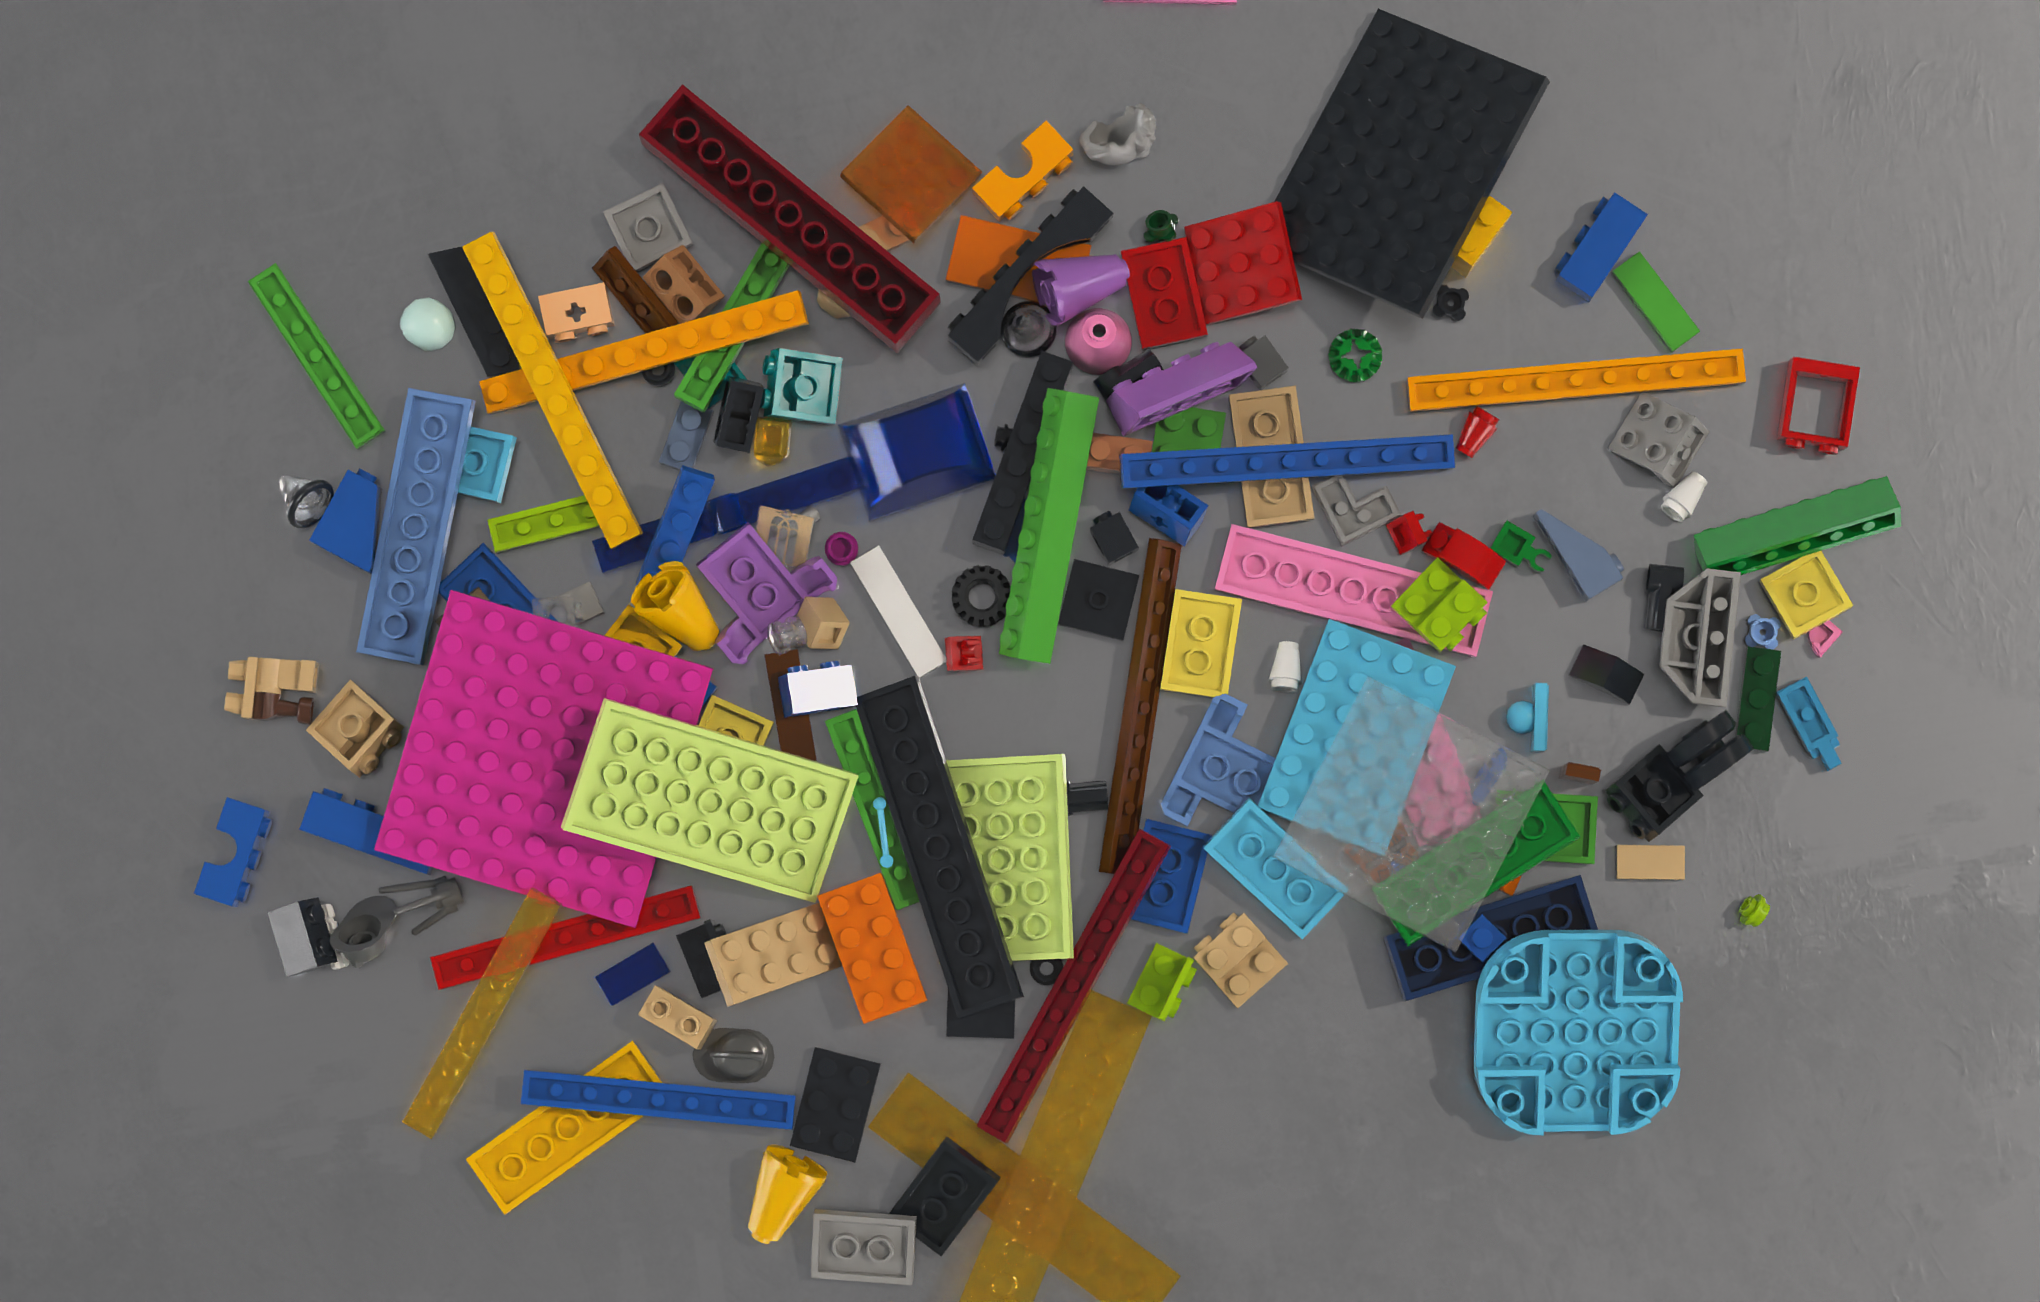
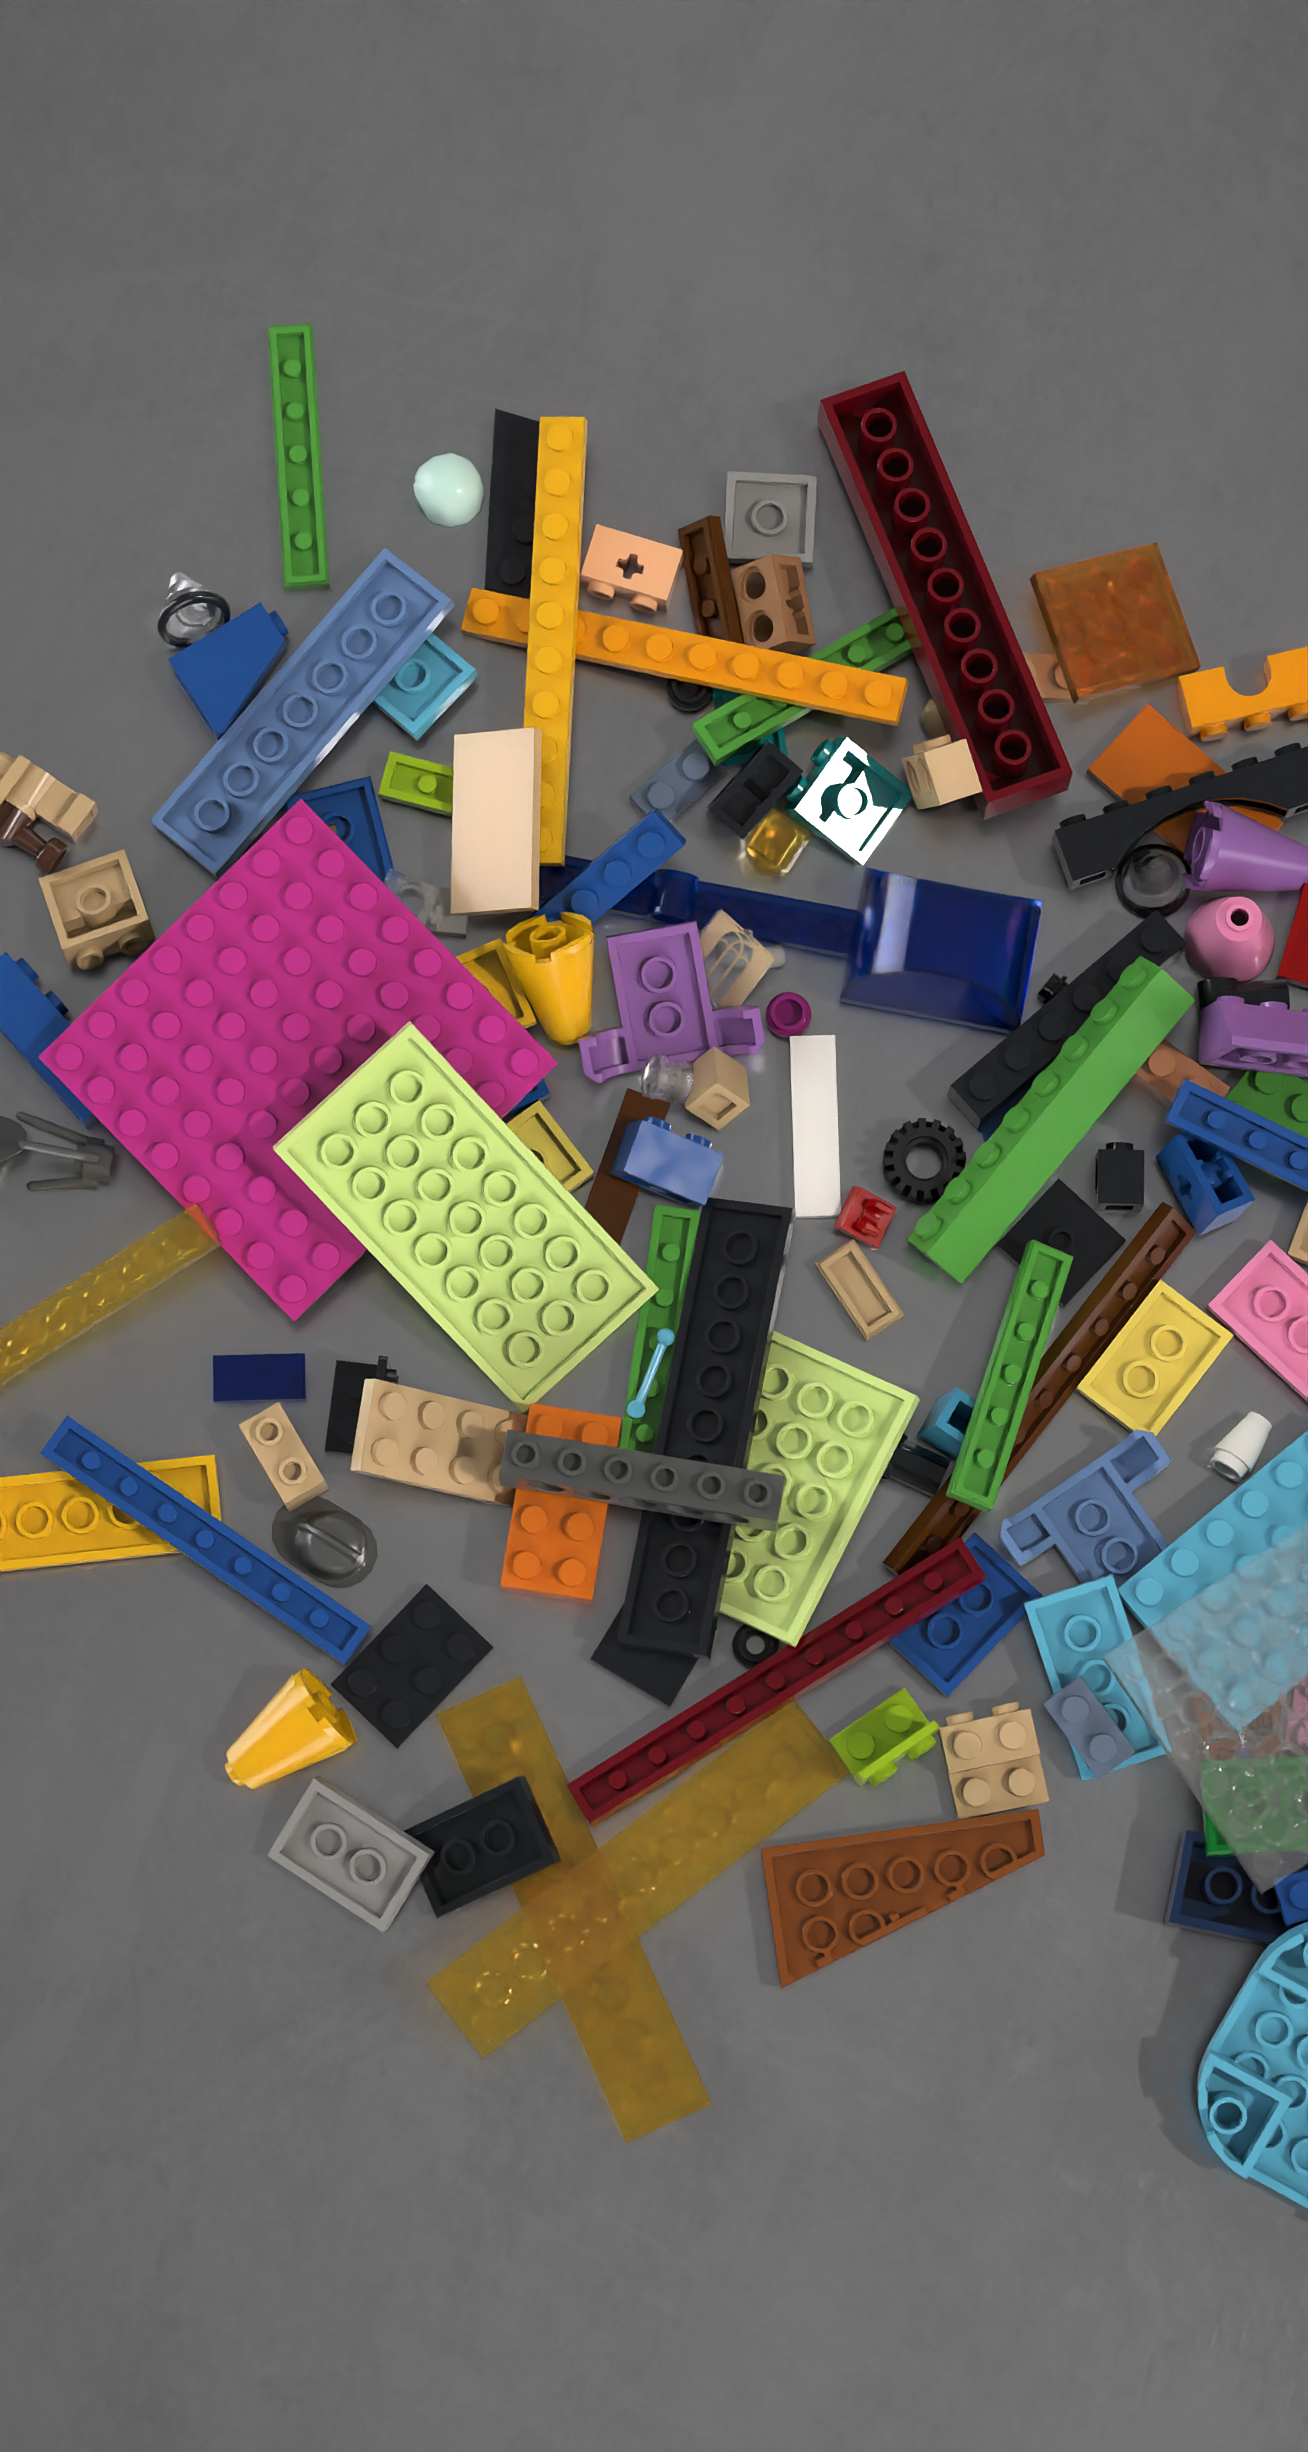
camera: 25 degrees right, 5 degrees down
red plate [430,885,701,990] -> none
none -> tan tile [451,727,542,917]
none -> dark grey brick [499,1429,785,1532]
none -> dark orange wing [761,1809,1045,1988]
none -> tan tile [815,1239,904,1342]
none -> tan brick [900,734,982,810]
none -> dark azure brick [917,1387,976,1460]
none -> bright green tile [946,1239,1073,1512]
none -> sand blue plate [1043,1675,1136,1779]

